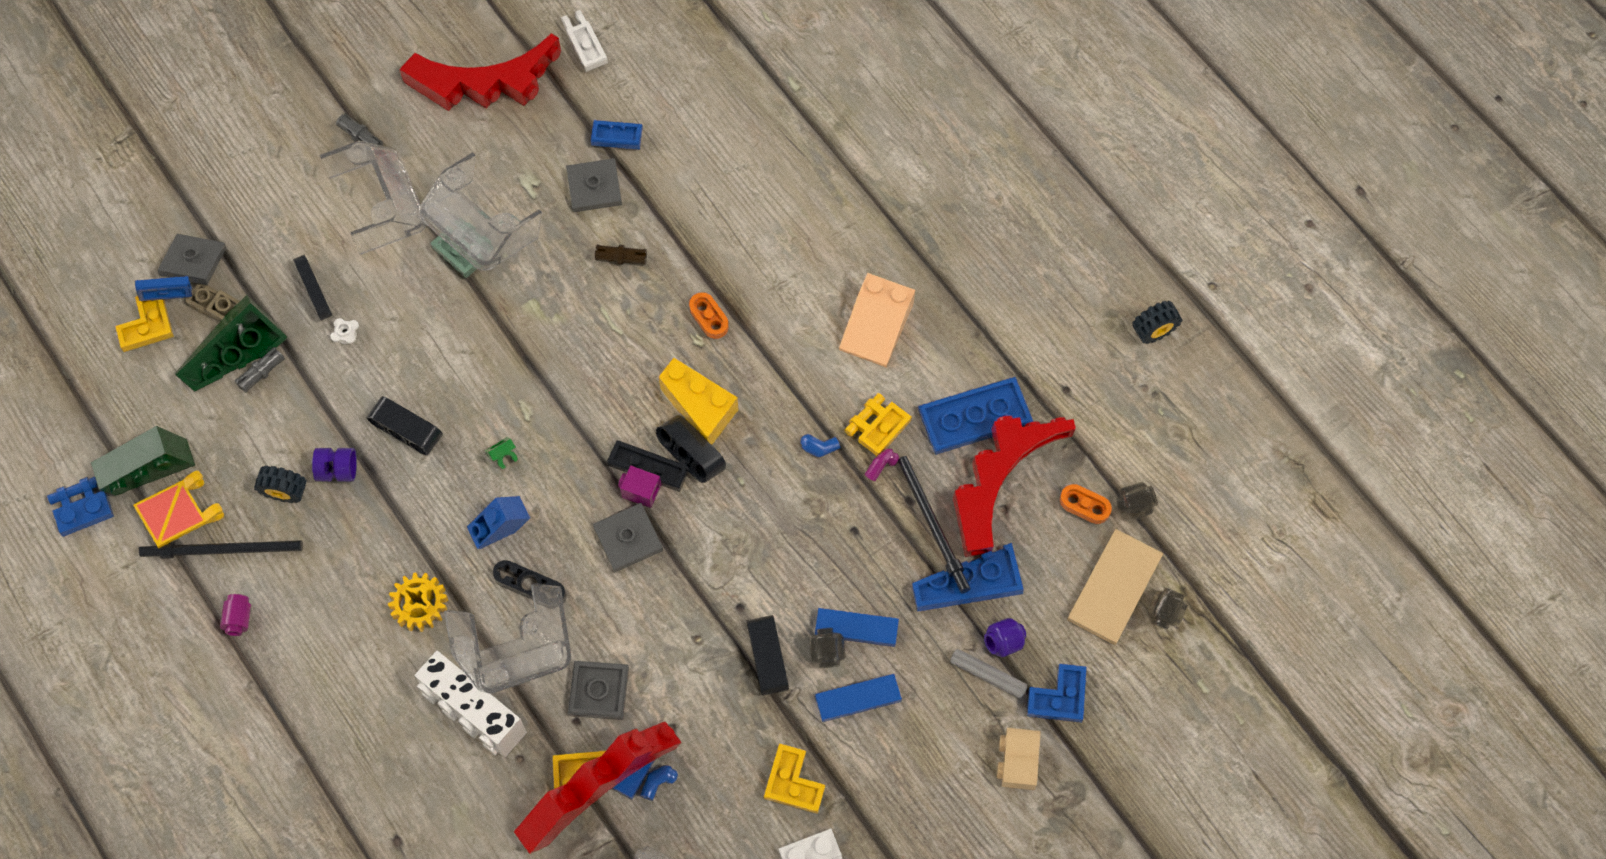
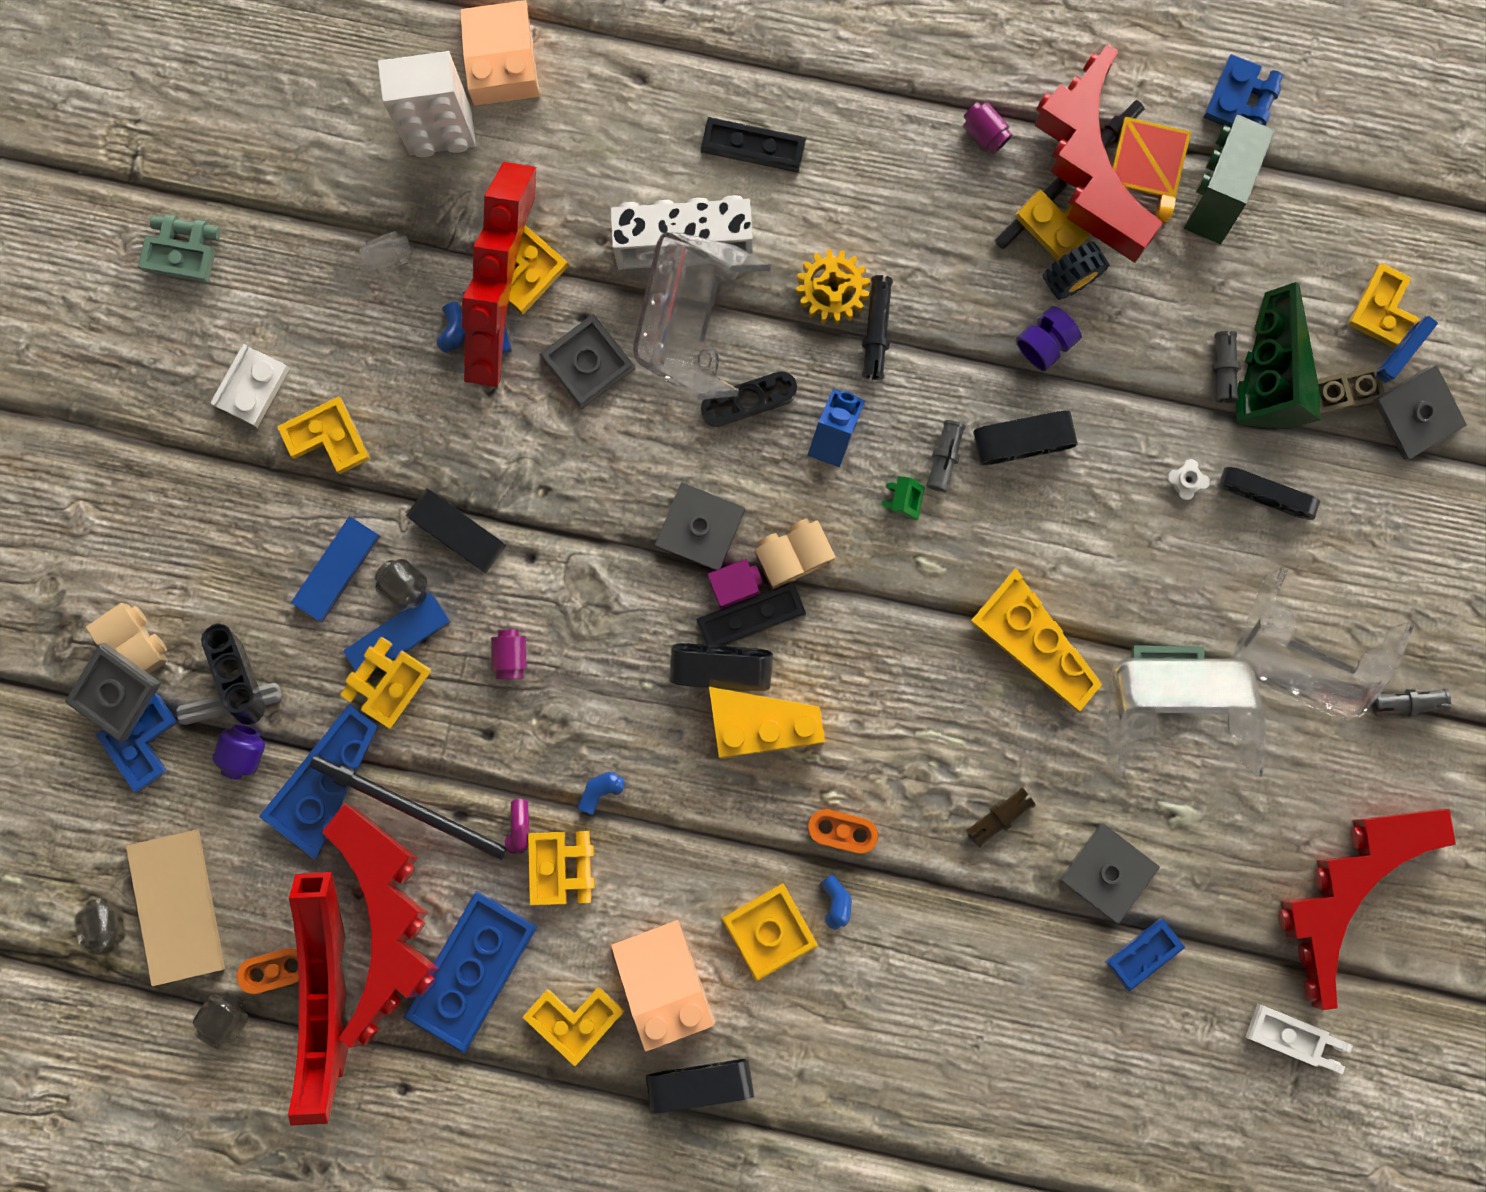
camera: 140 degrees right, 15 degrees up
none -> dark grey tile [65,643,162,742]
none -> black beam [201,624,265,725]
none -> red arch [288,872,348,1126]
none -> yellow plate [340,637,431,729]
none -> magenta brick [491,629,527,679]
none -> yellow plate [522,986,625,1066]
none -> black beam [645,1059,754,1114]
none -> black tile [701,117,806,173]
none -> yellow tile [721,883,818,982]
none -> tan brick [754,519,836,590]
none -> blue arm [819,874,852,930]
none -> black pin [862,275,893,380]
none -> dark grey pin [926,420,966,492]
none -> yellow wing [970,568,1102,712]
none -> yellow plate [1014,189,1090,261]
none -> arch [1035,44,1163,263]

